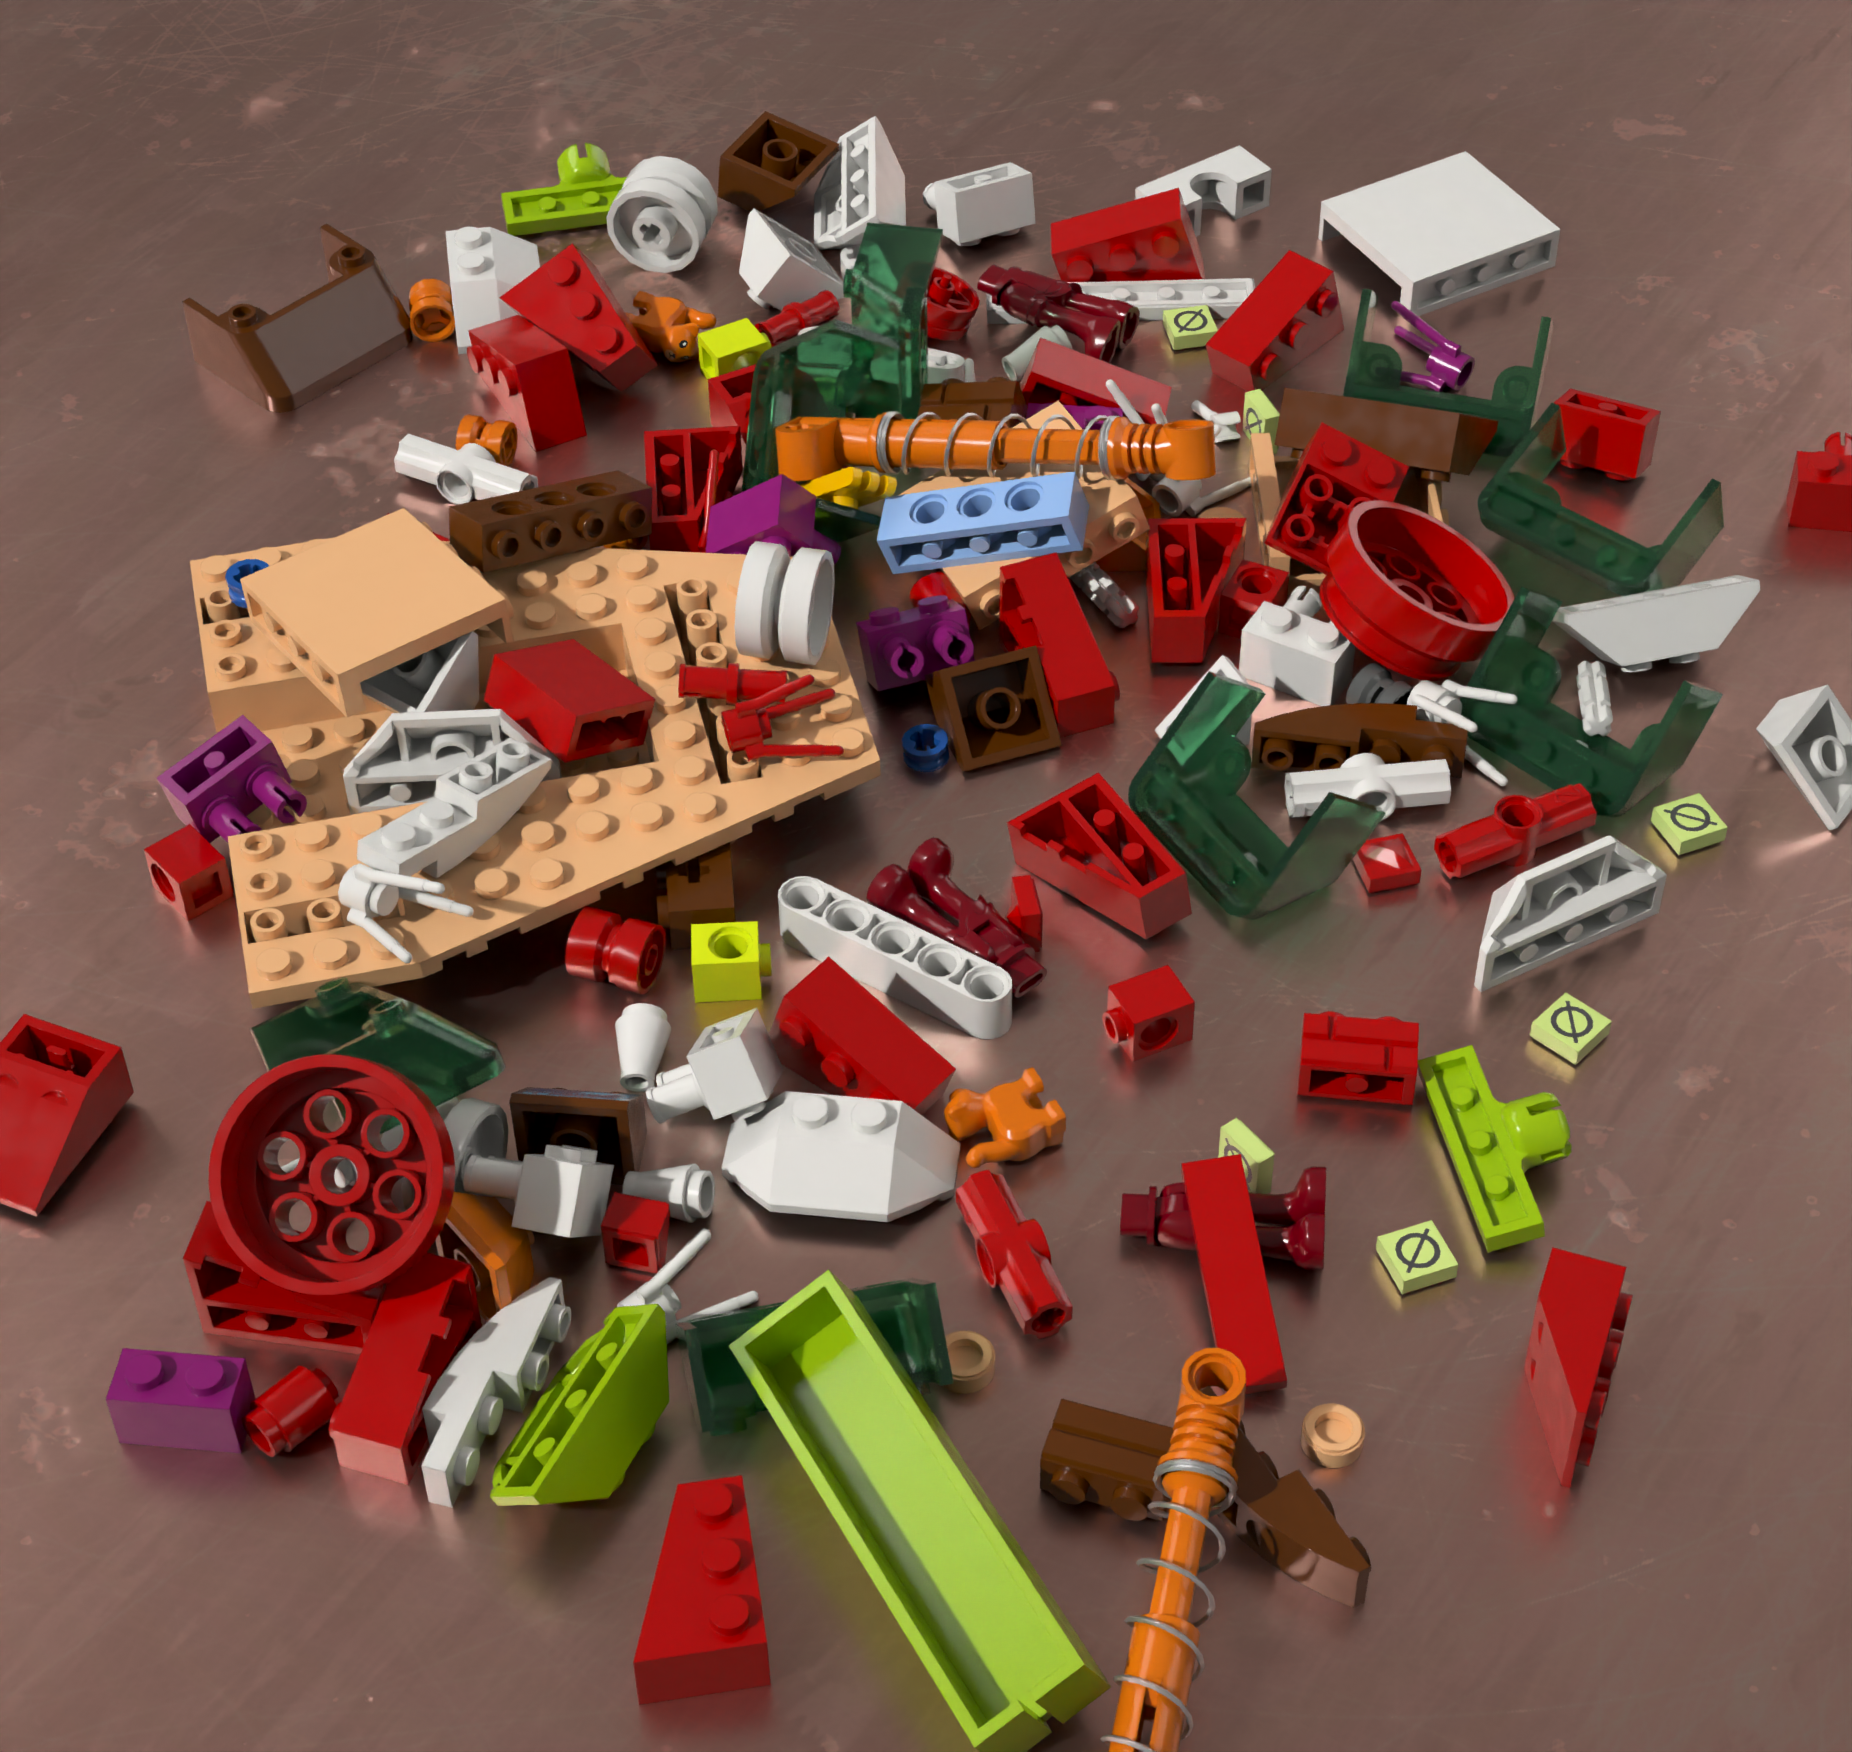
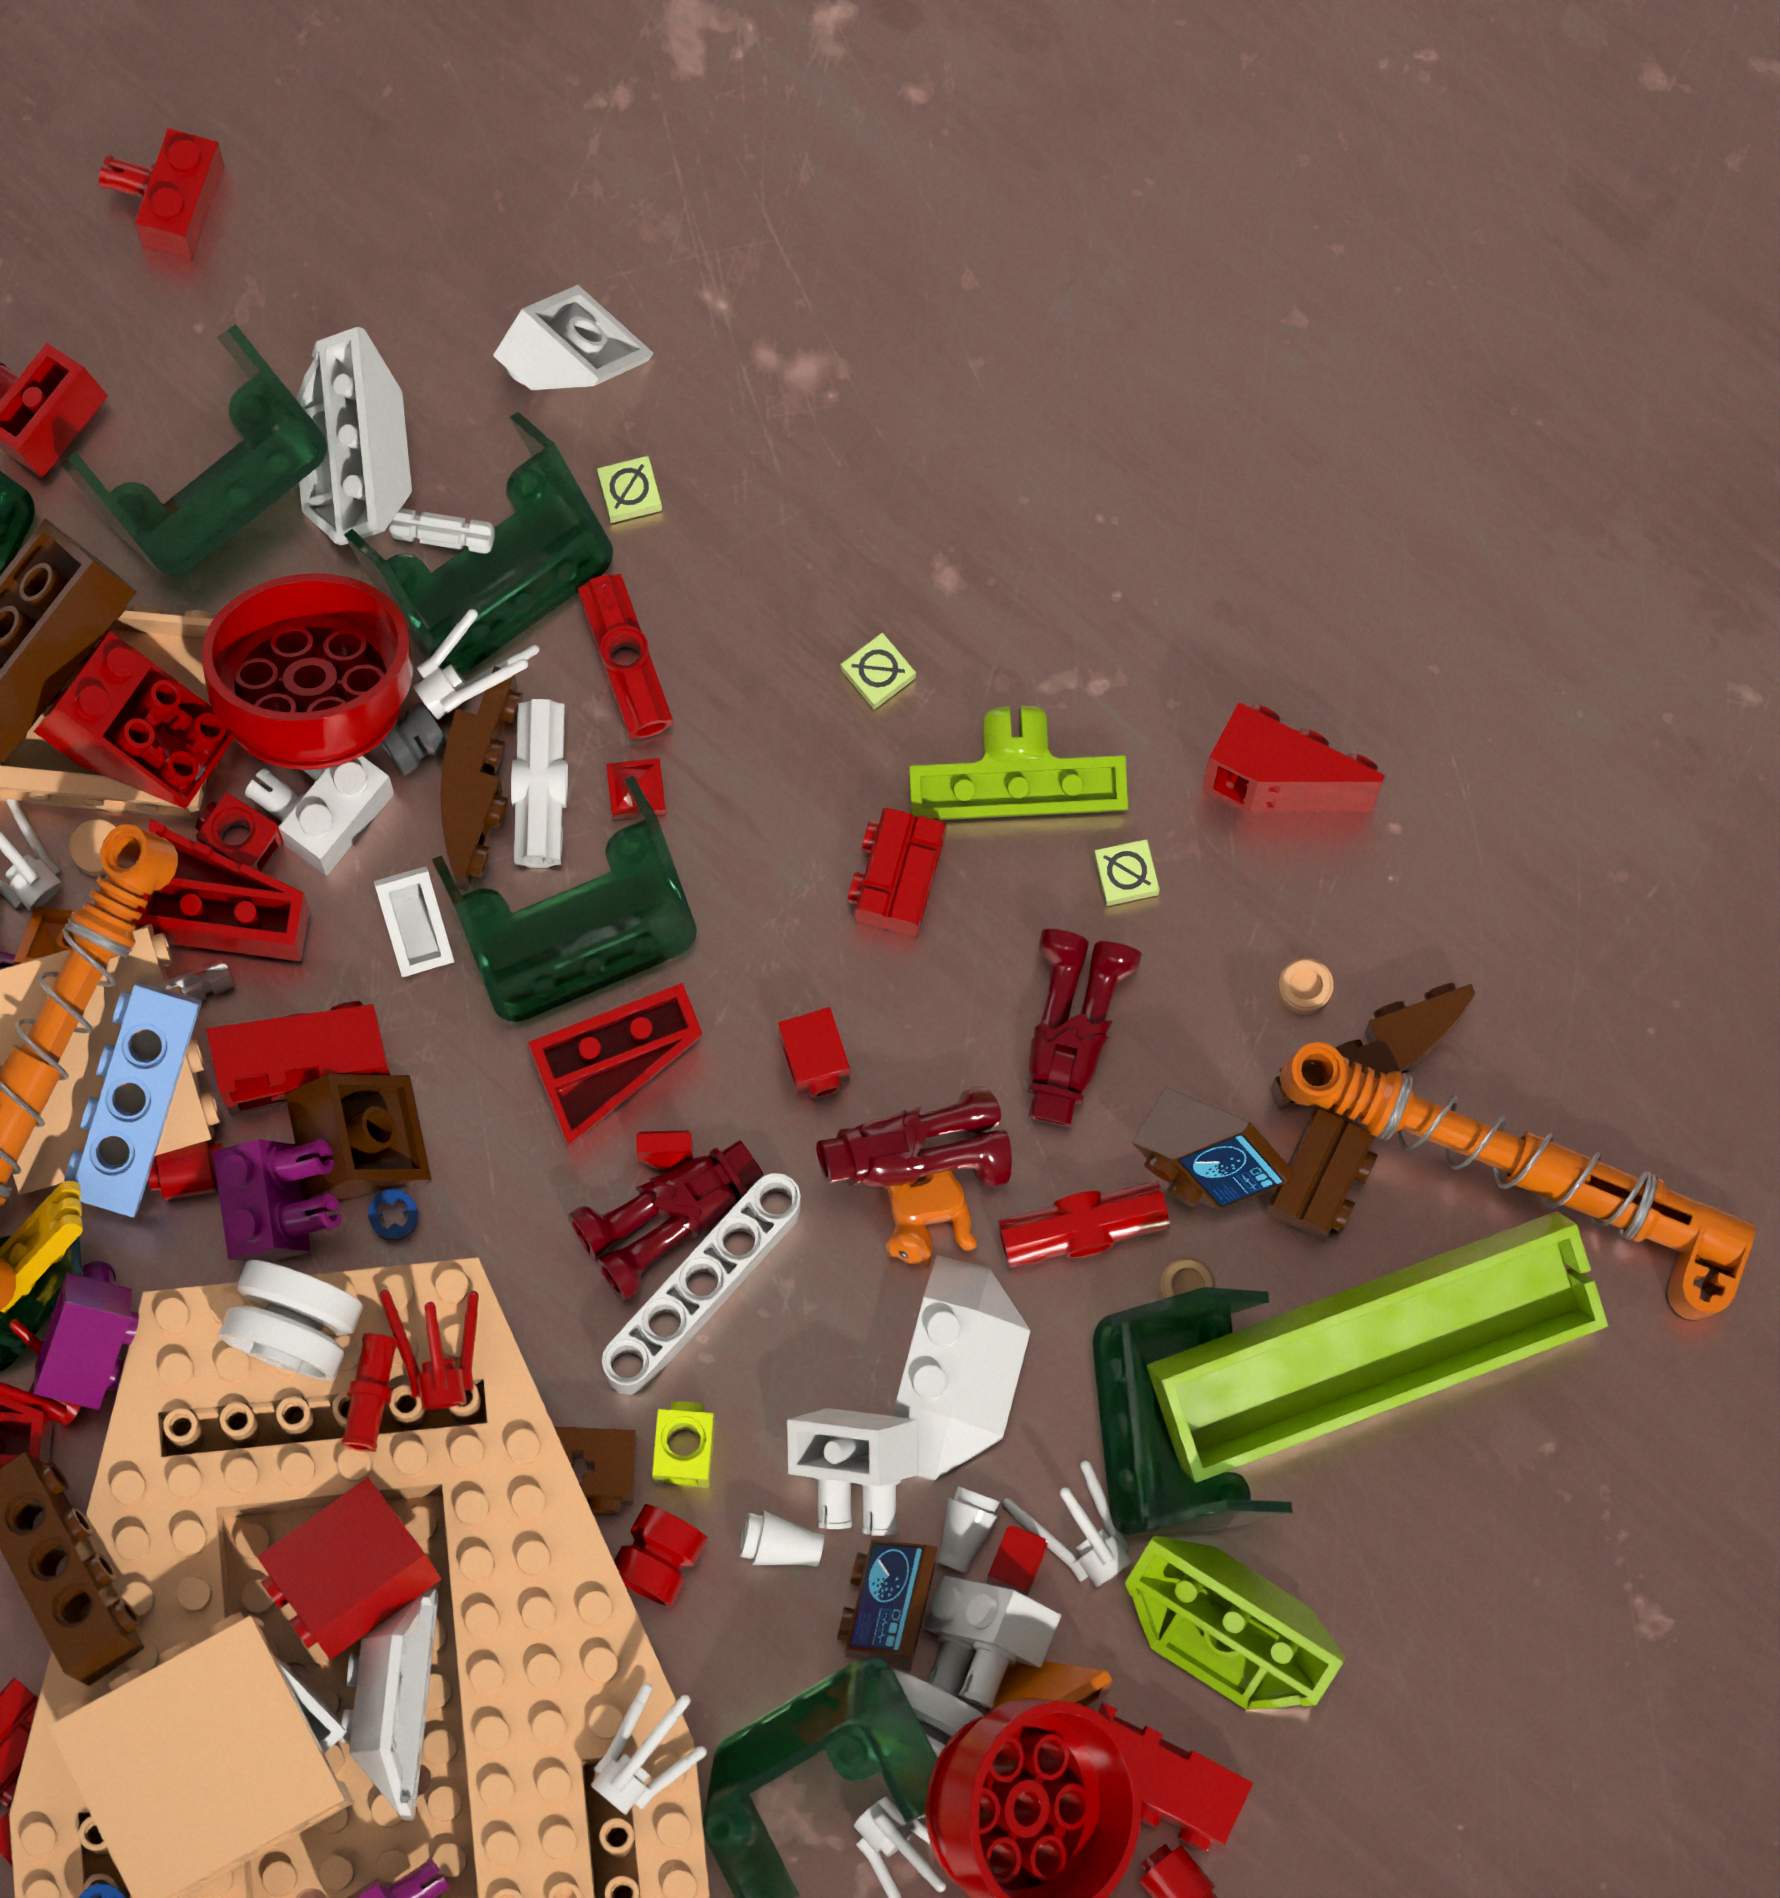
camera: 85 degrees left, 30 degrees up
white slope [357,737,551,879] -> none
white slope [421,1277,571,1508] -> none
red wedge [633,1475,771,1705] -> none
red wedge [769,957,956,1115] -> none
red tile [1181,1154,1287,1394] -> none
yellowish green tile [1218,1118,1275,1194] -> none
white wedge [1474,835,1667,992] -> none
none -> dark red piece [816,1086,1012,1187]
none -> reddish brown slope [1132,1087,1295,1210]

